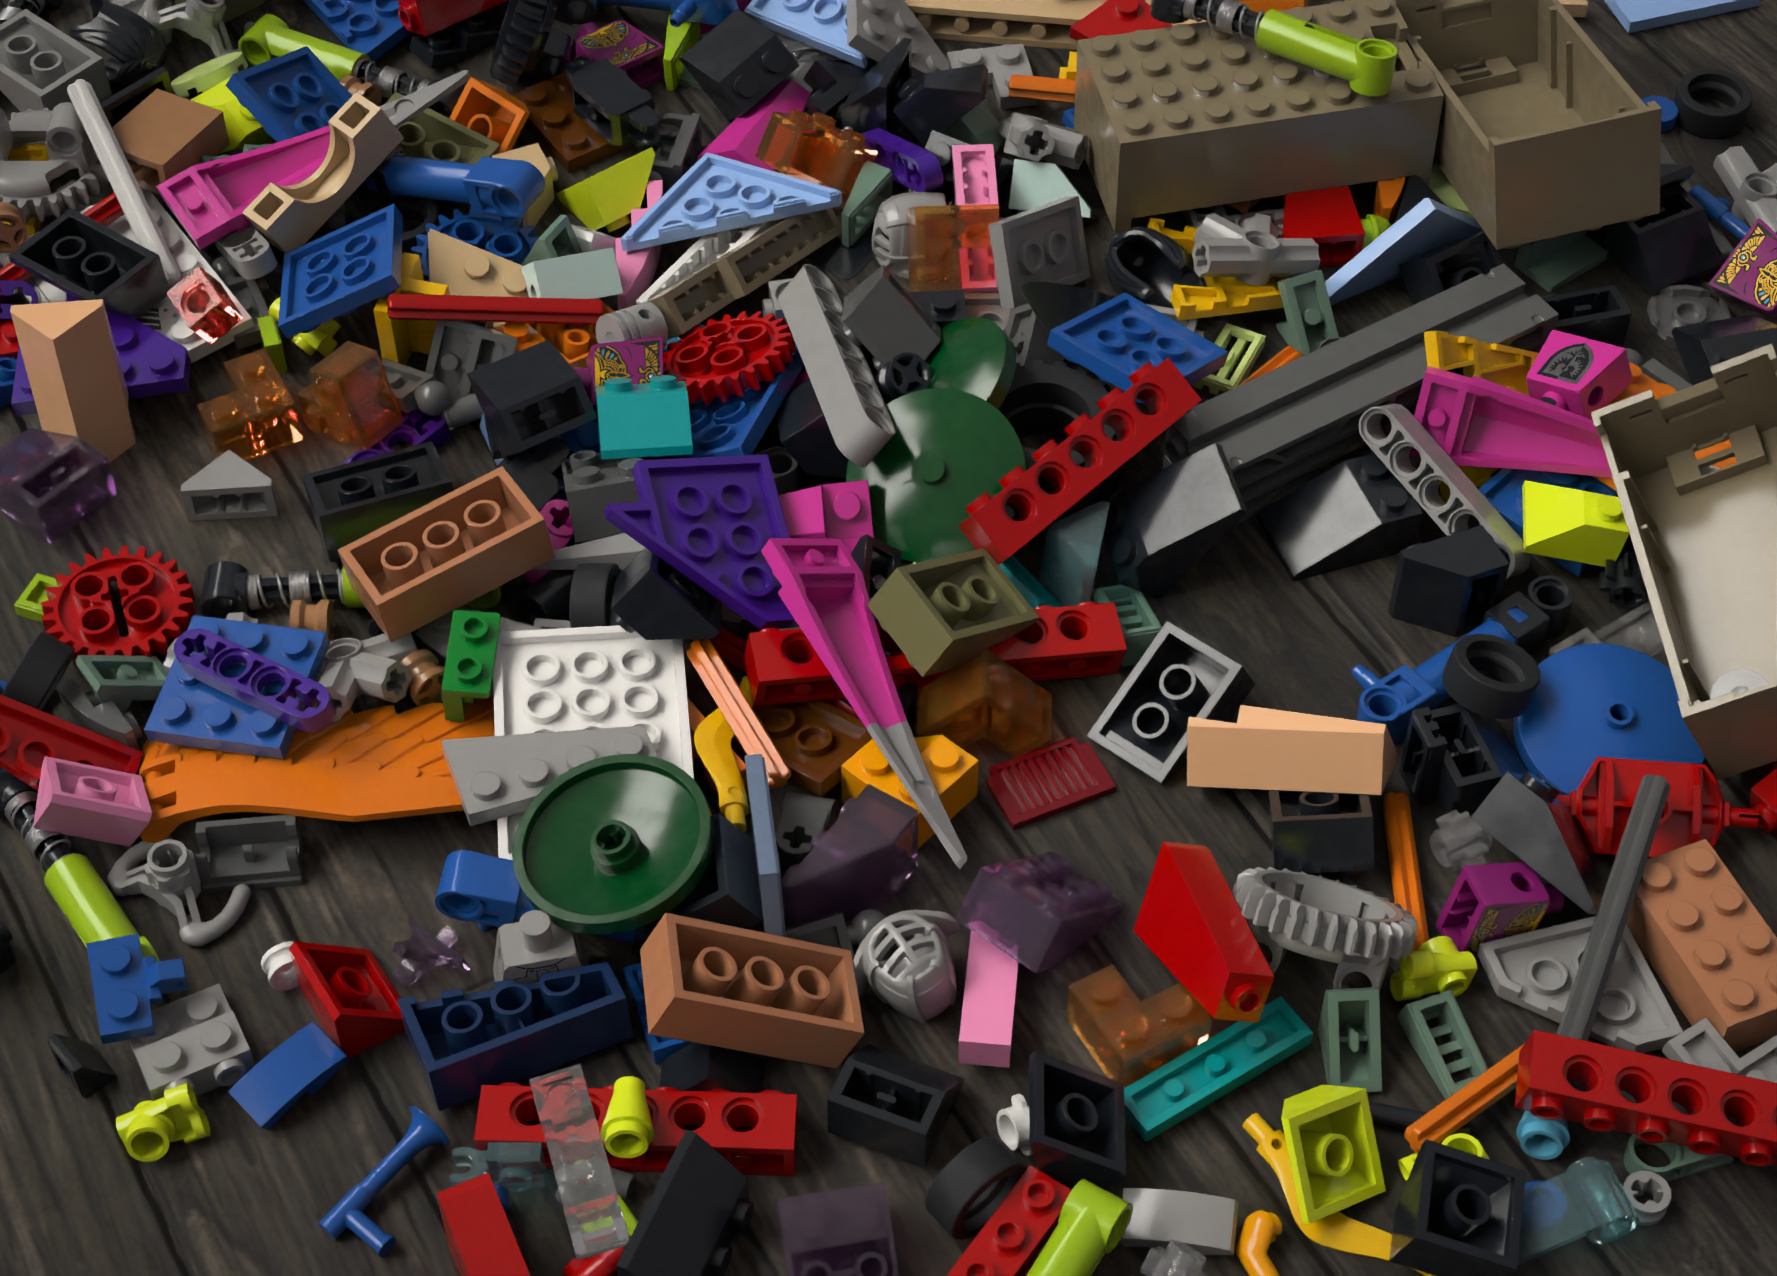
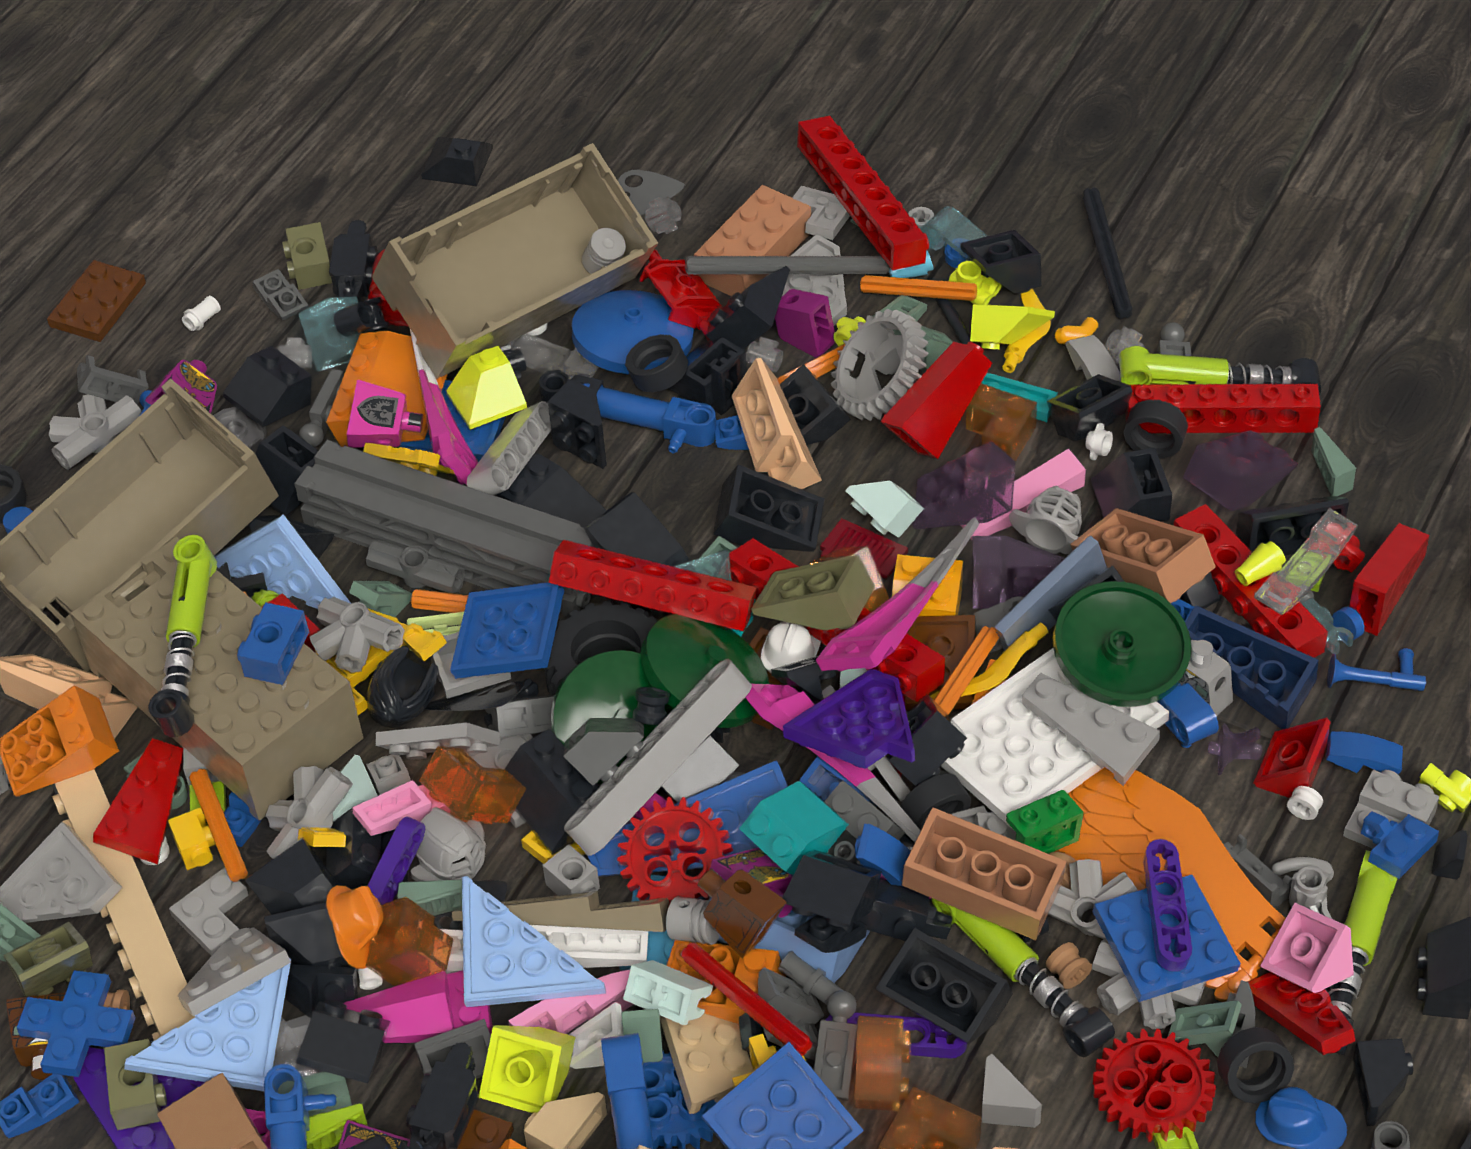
camera: 120 degrees left, 0 degrees up
none -> blue brick [237,602,309,685]
none -> yellow tile [298,827,346,847]
none -> orange piece [326,885,383,969]
none -> reddish brown torso [697,869,787,959]
none -> light aqua slope [845,480,924,538]
none -> blue slope [855,824,911,886]

